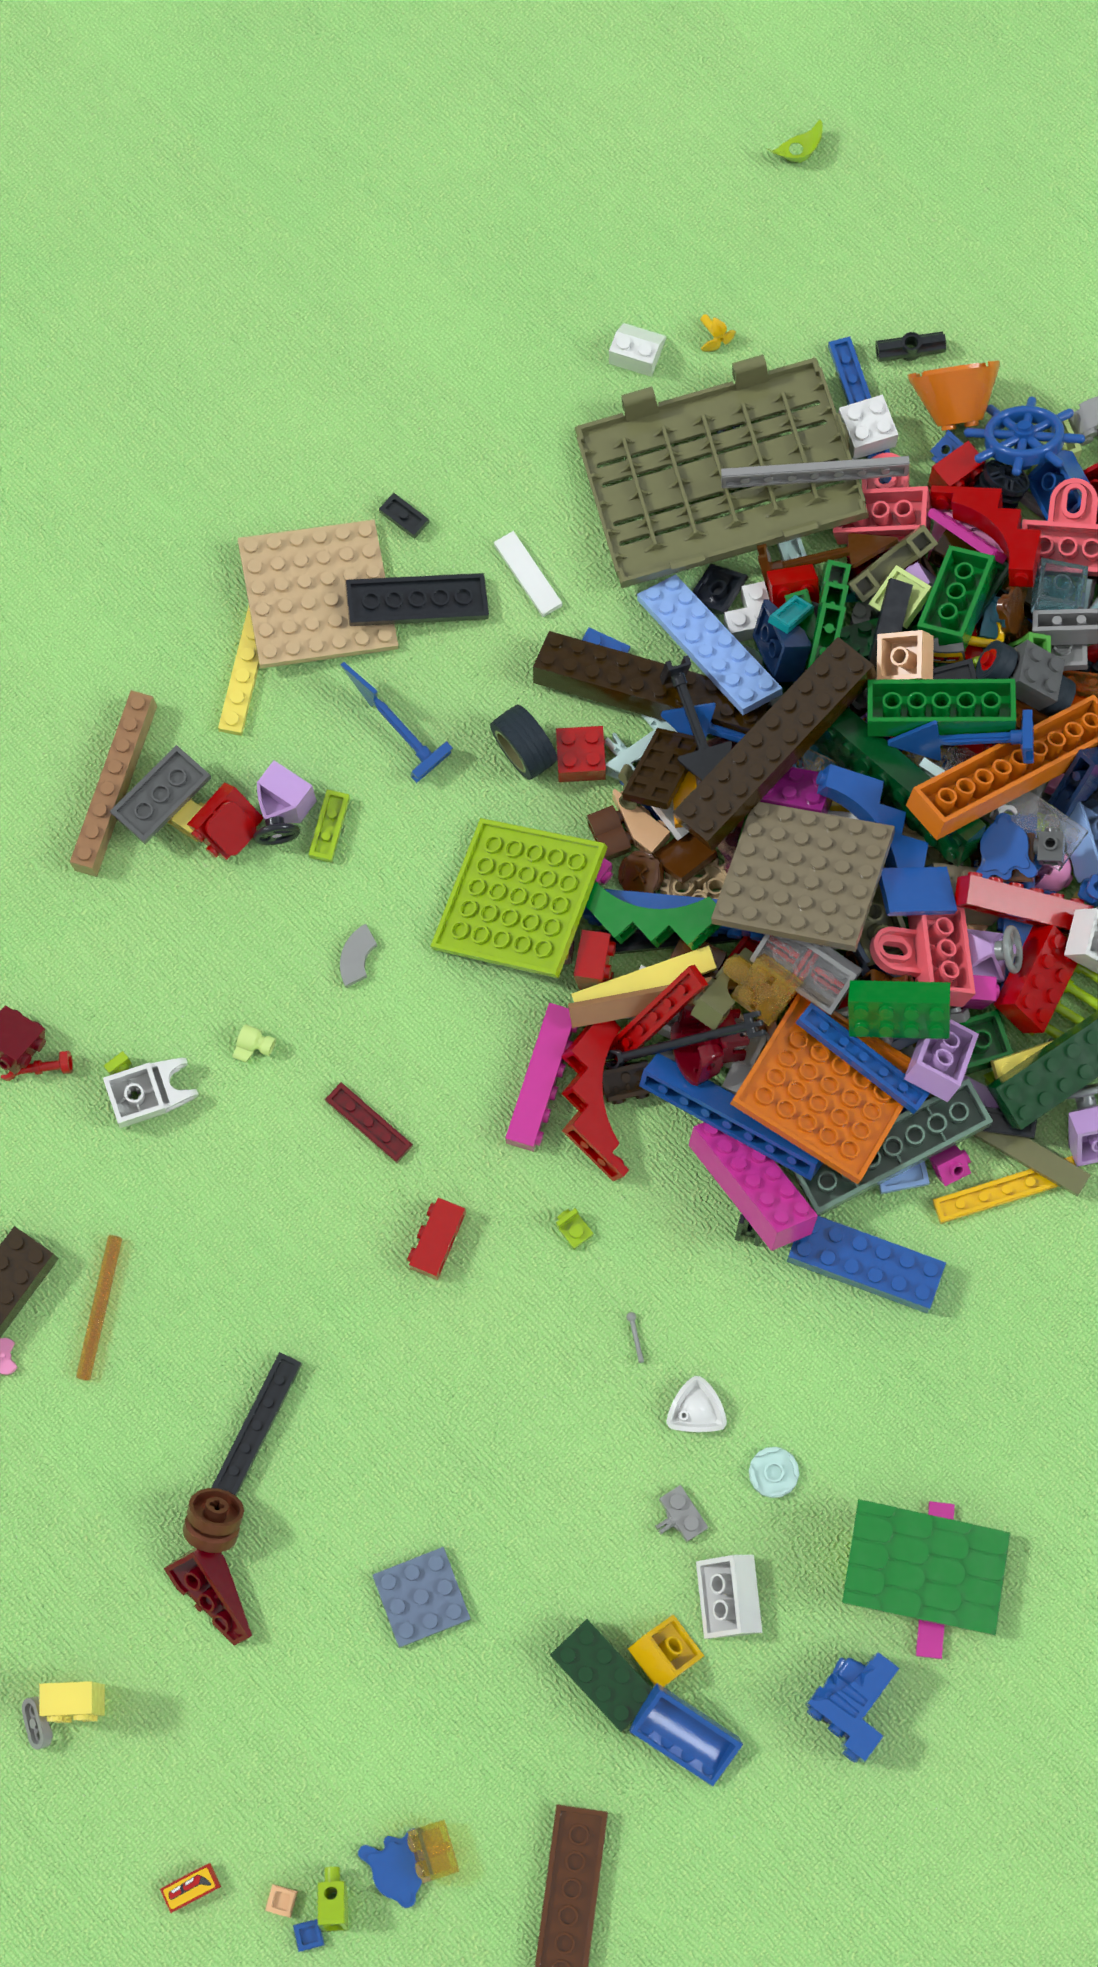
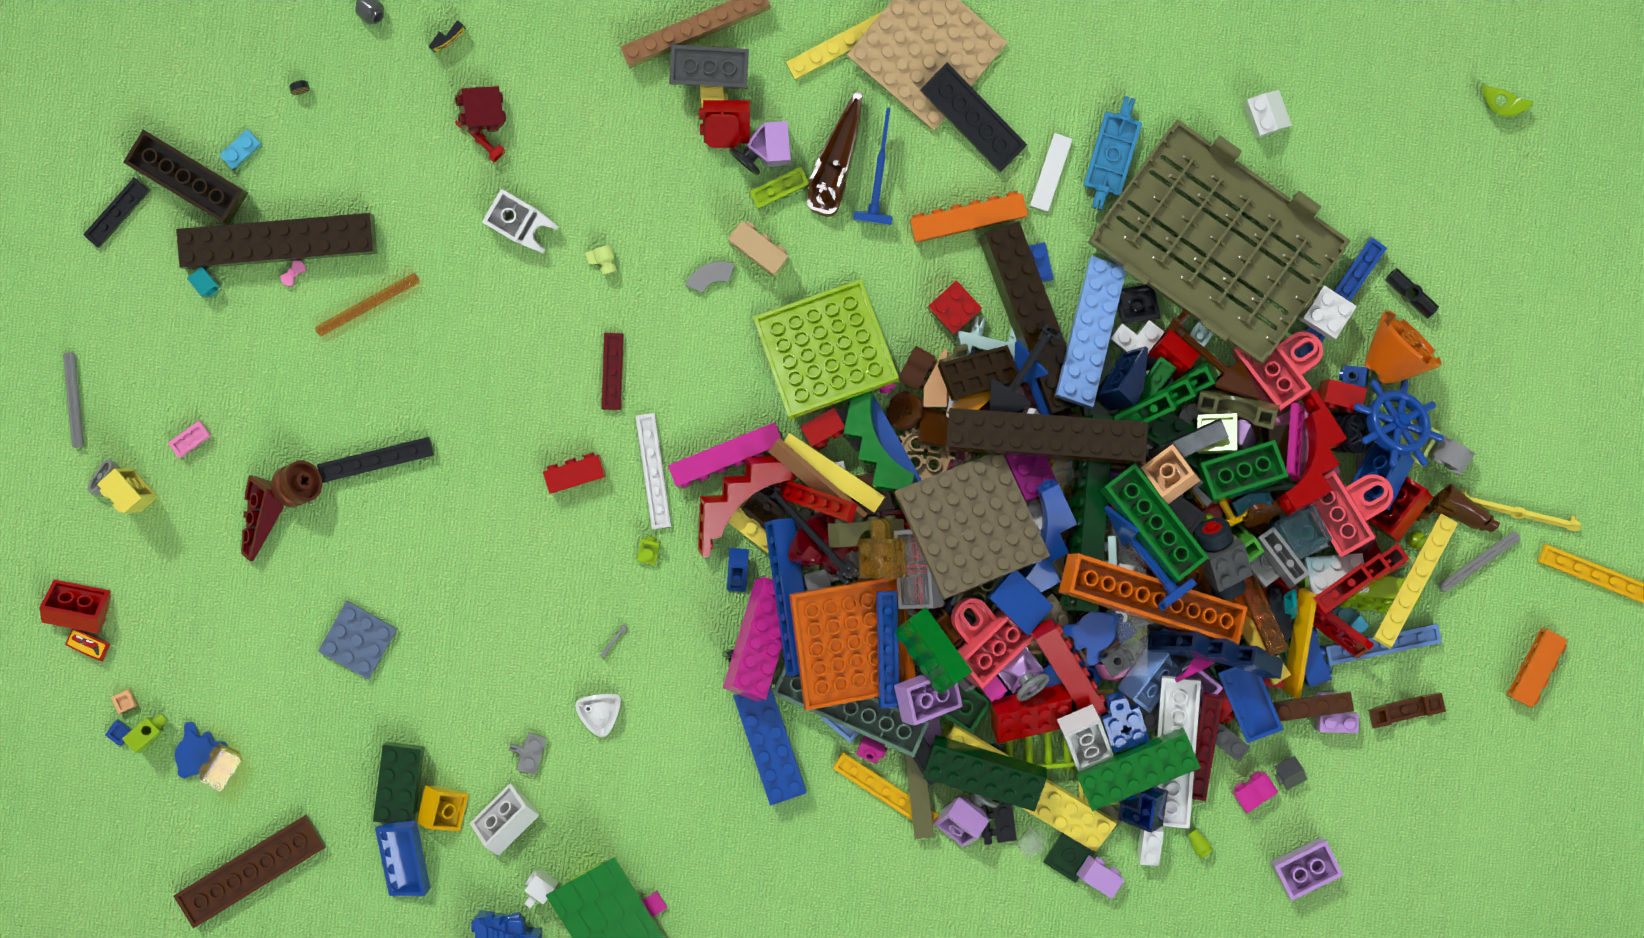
camera: 45 degrees right, 15 degrees up
lime plate [104,1051,132,1075] -> none
black plate [379,492,429,539] -> none
black wheel [490,704,558,780] -> none
yellow plant [700,314,736,352] -> none
light grey tile [721,456,910,488] -> none
light aqua tile [749,1447,799,1498] -> none
teal tile [768,595,814,634] -> none
none -> red slope [39,579,111,634]
none -> bright pink plate [168,420,212,458]
none -> white brick [524,868,559,908]
none -> white tile [636,413,671,529]
none -> blue slope [727,548,749,592]
none -> tan brick [728,221,788,278]
none -> light yellow plate [728,507,769,553]
none -> reddish brown piece [807,91,863,217]
none -> orange brick [909,191,1028,243]
none -> dark azure plate [1083,96,1142,210]

